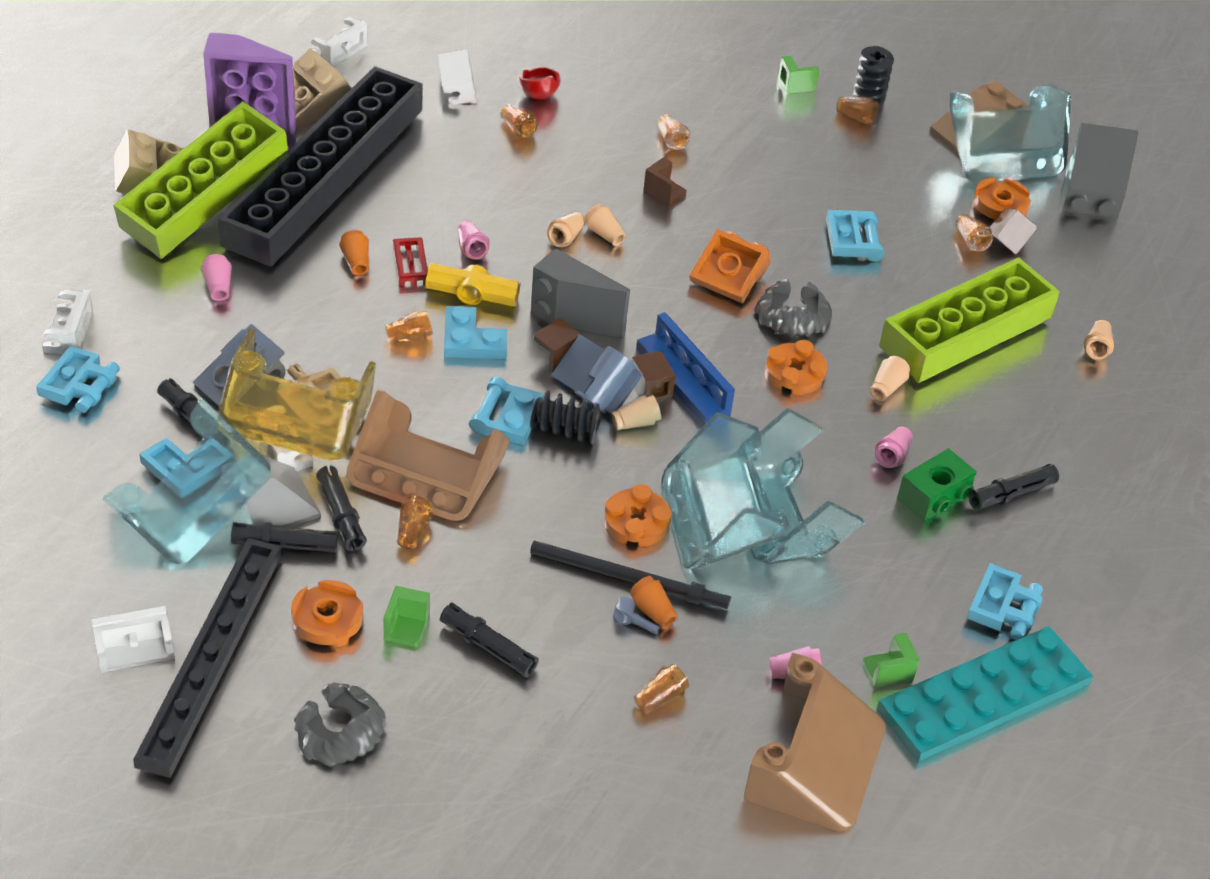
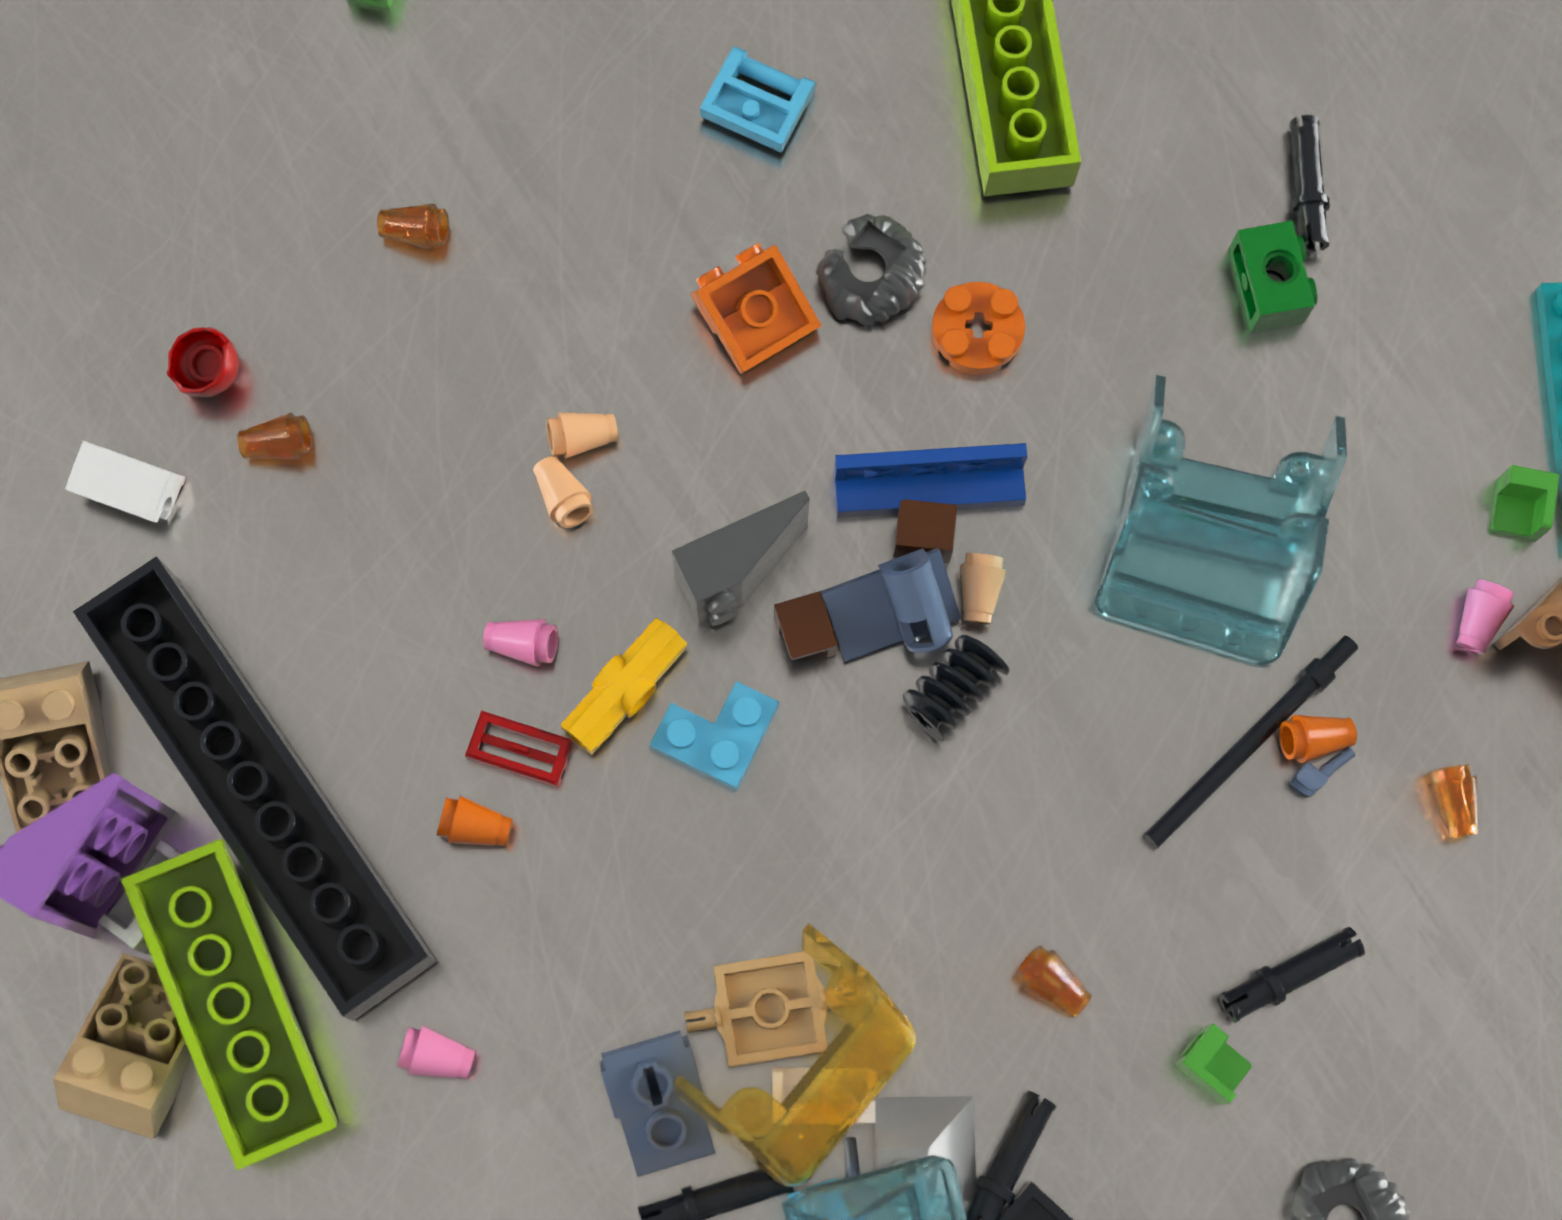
camera: 60 degrees left, 30 degrees up
orange plate [291,580,363,647] -> none
black pin [316,465,367,551] -> none
medium nougat windscreen [347,389,510,522] -> none
clear orange cone [385,310,433,343] -> none
medium azure plate [469,376,544,445] -> none
orange plate [604,484,672,547] -> none
reddish brown panel [643,157,687,207] -> none
light nougat cone [870,356,910,401] -> none
bright pink cone [875,426,913,468] -> none
medium azure plate [967,563,1043,640] -> none

